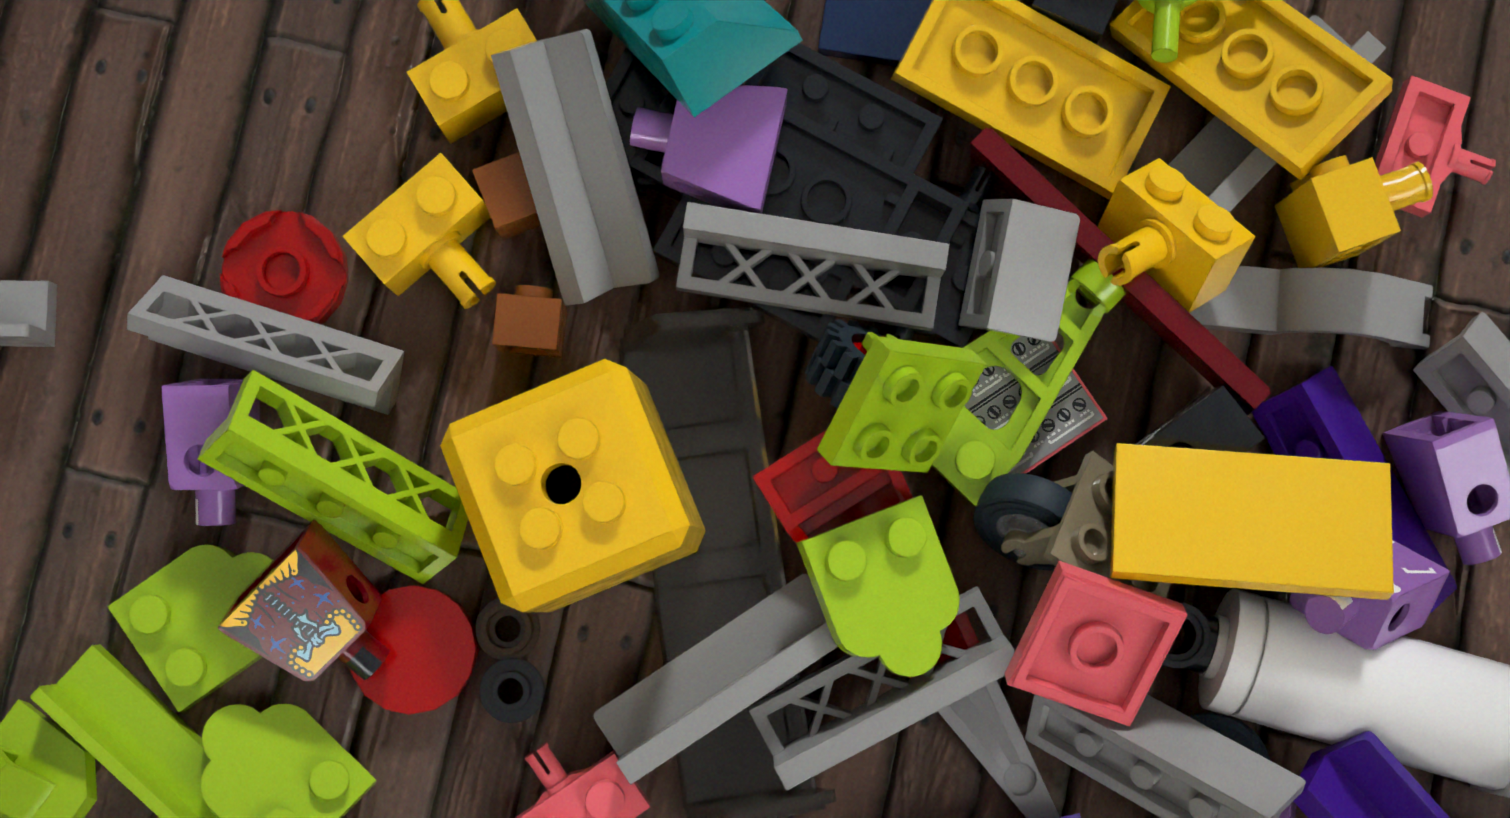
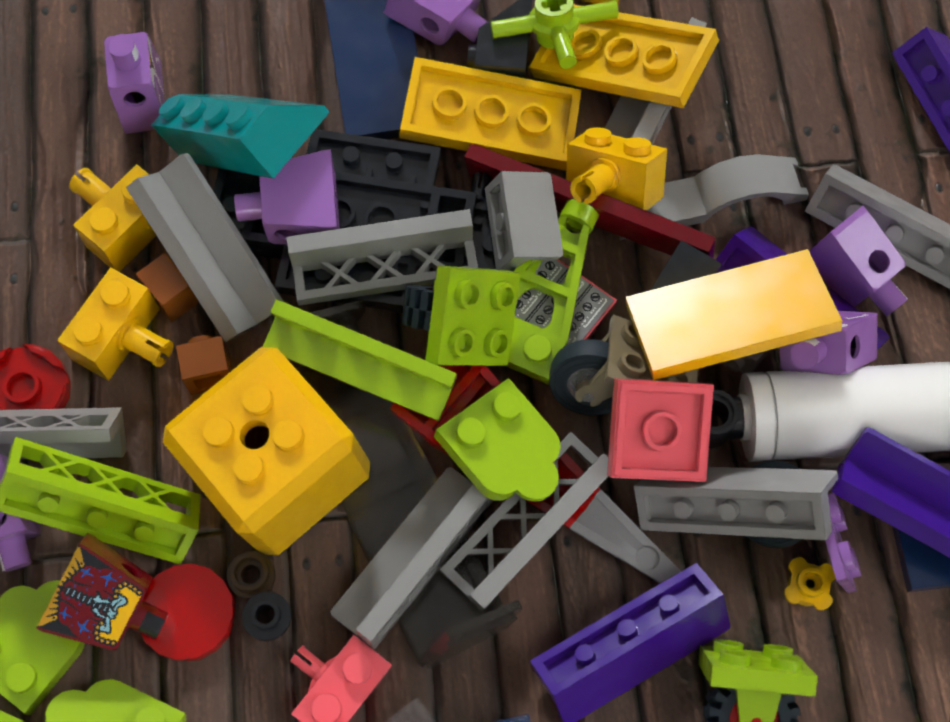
camera: 15 degrees left, 15 degrees down
yellow brick [1275,155,1433,268] -> none
coral plate [1375,76,1496,218] -> none
none -> lime fence [263,299,457,421]

